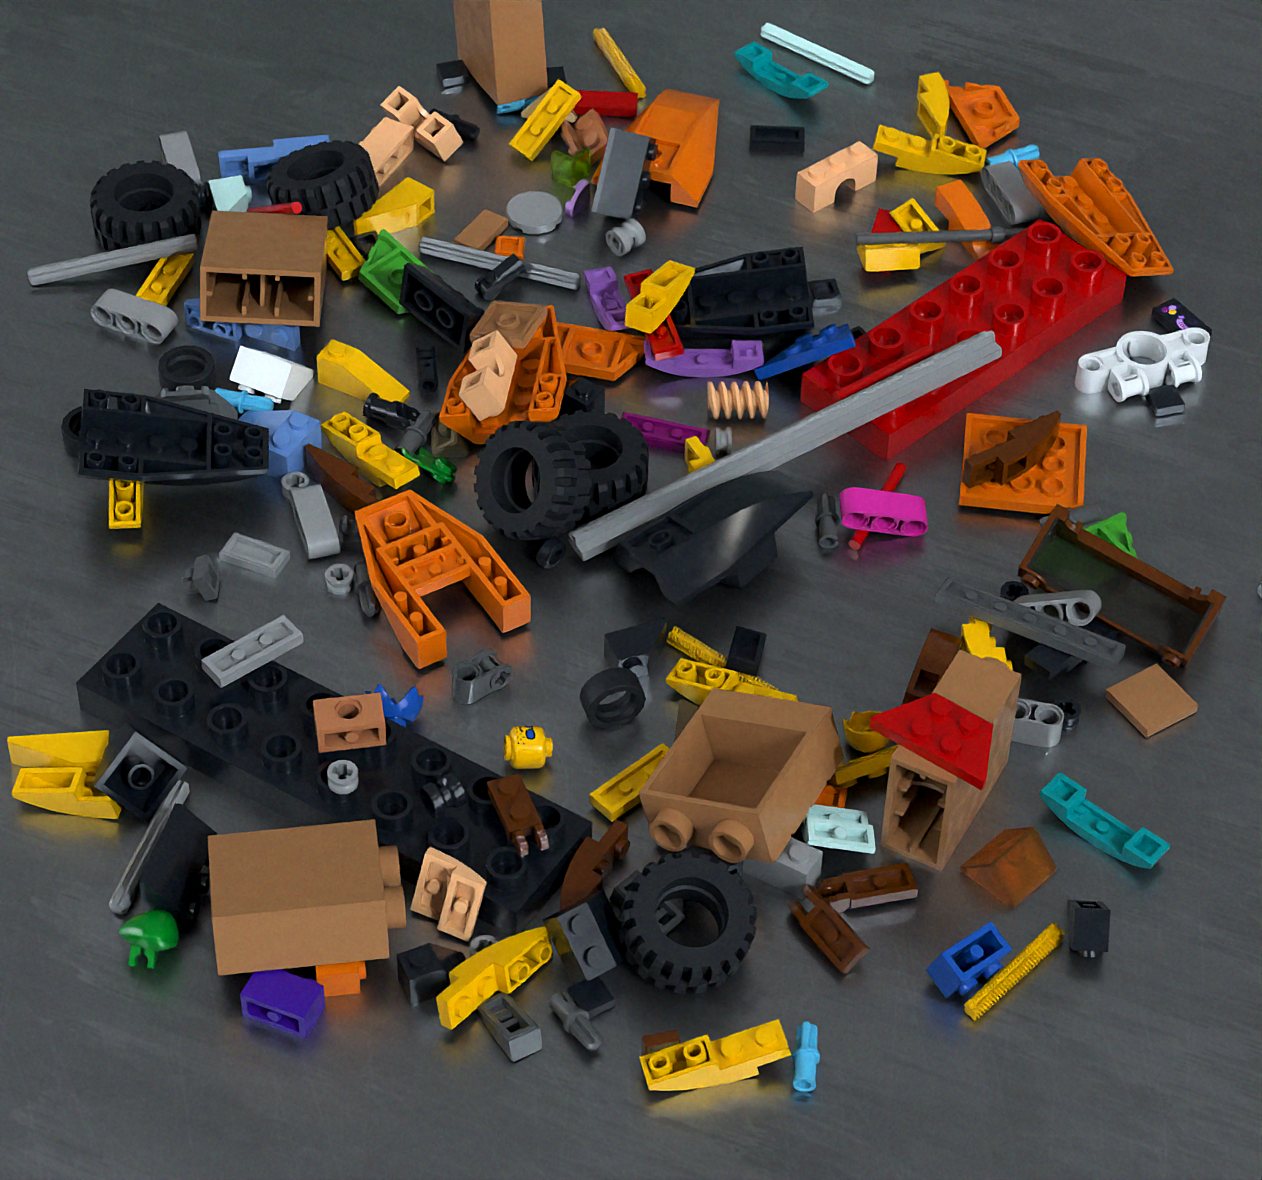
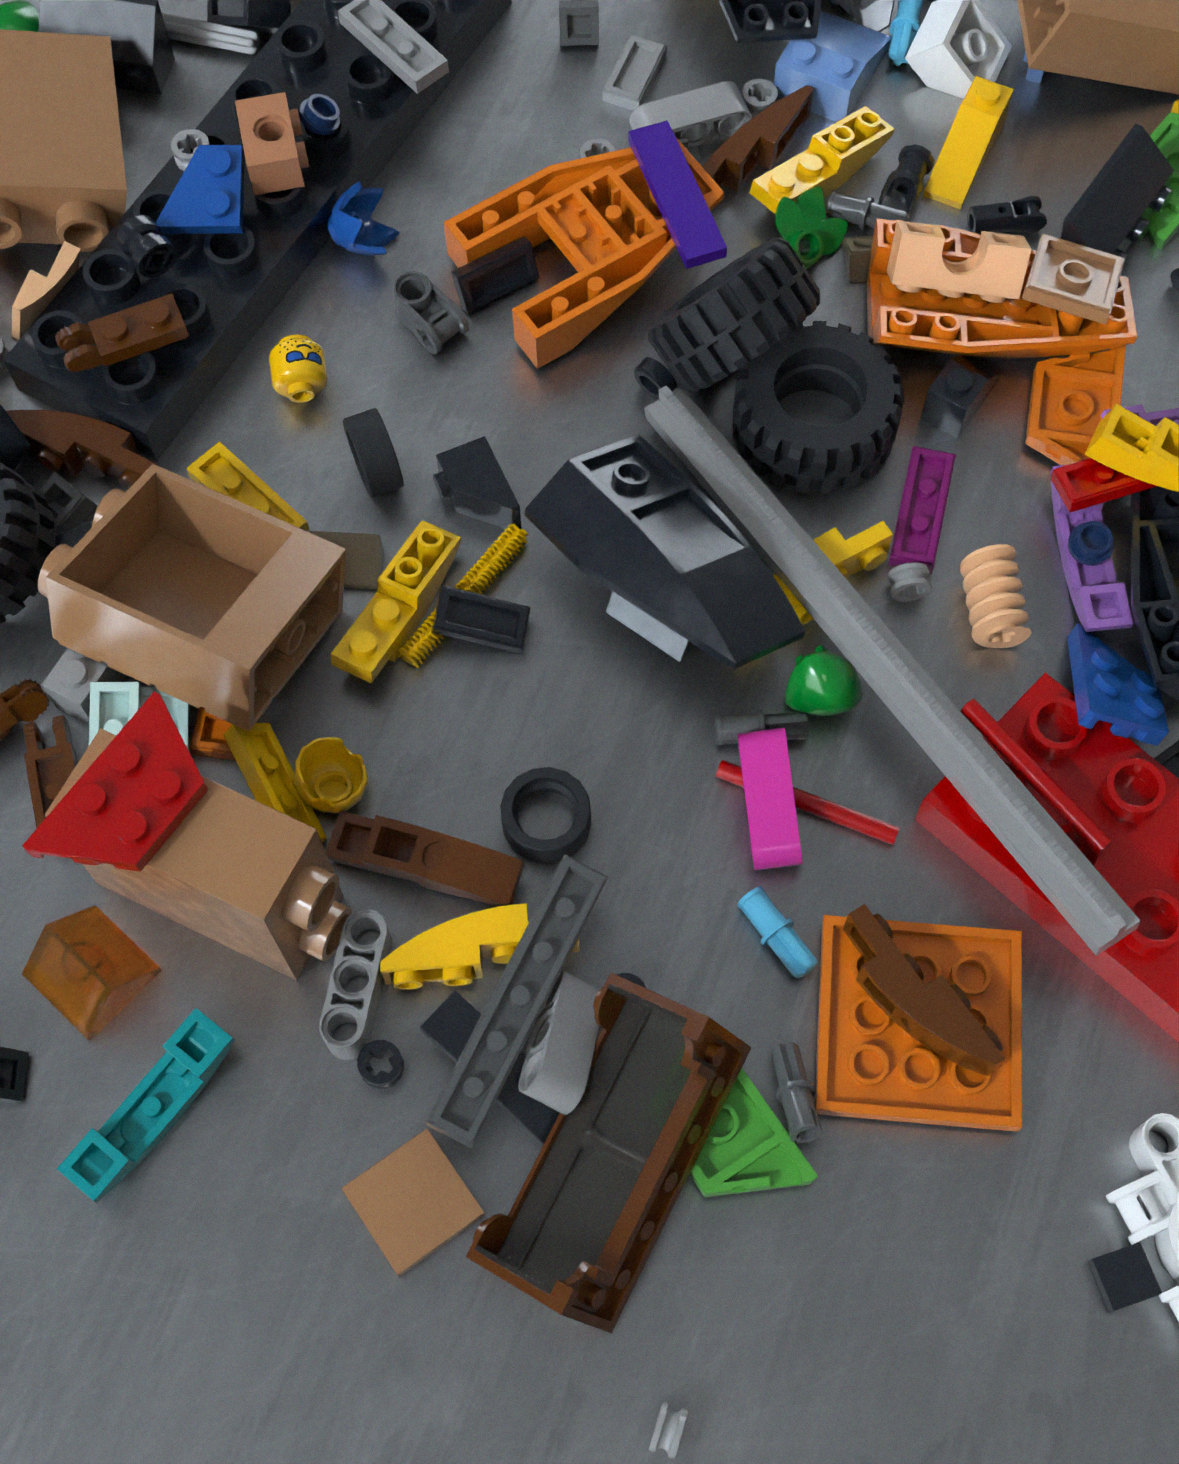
camera: 90 degrees right, 20 degrees up
none -> blue wing [157,145,245,234]
none -> dark blue plate [298,94,340,135]
none -> black tile [451,236,540,313]
none -> black tyre [500,767,591,864]
none -> dark purple tile [628,120,727,269]
none -> medium azure axle [737,886,817,978]
none -> green piece [785,645,863,716]
none -> dark blue plate [1068,521,1115,566]

